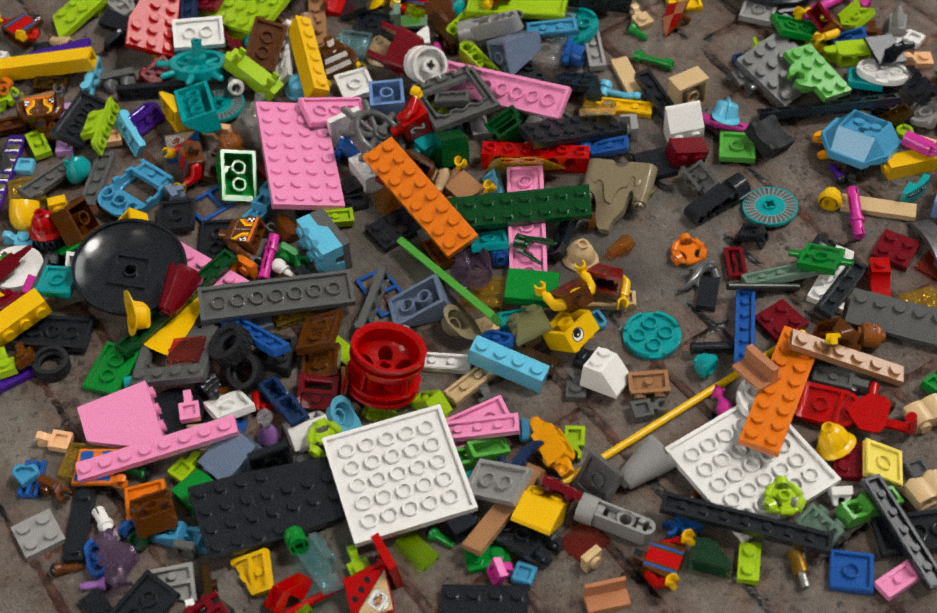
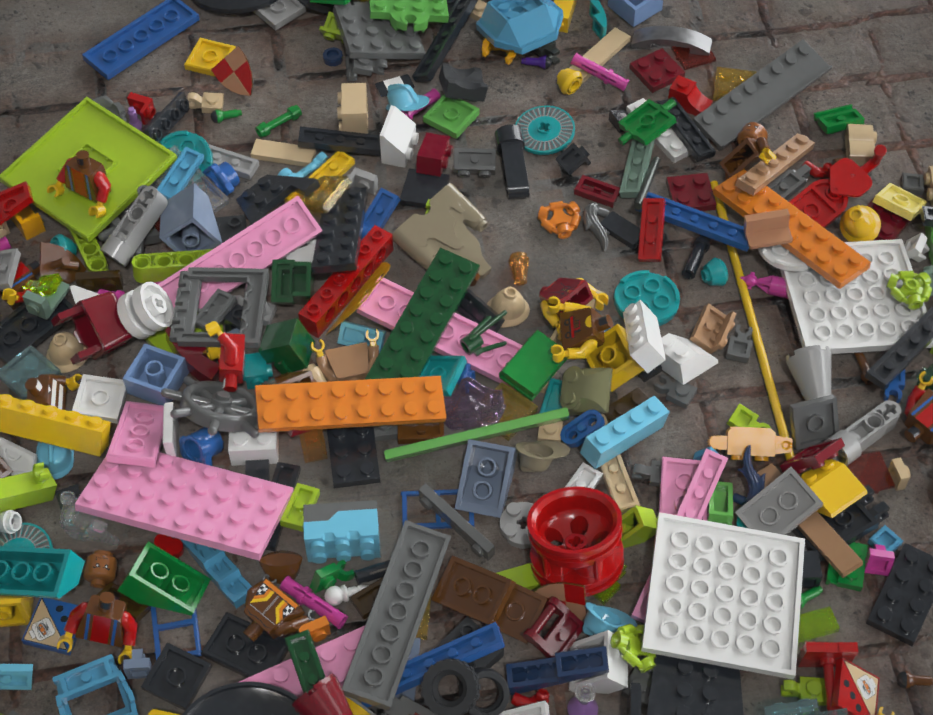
camera: 65 degrees left, 5 degrees up
none -> black sticker [375,74,415,97]
none -> white brick [623,300,666,373]
none -> red plate [638,198,666,262]

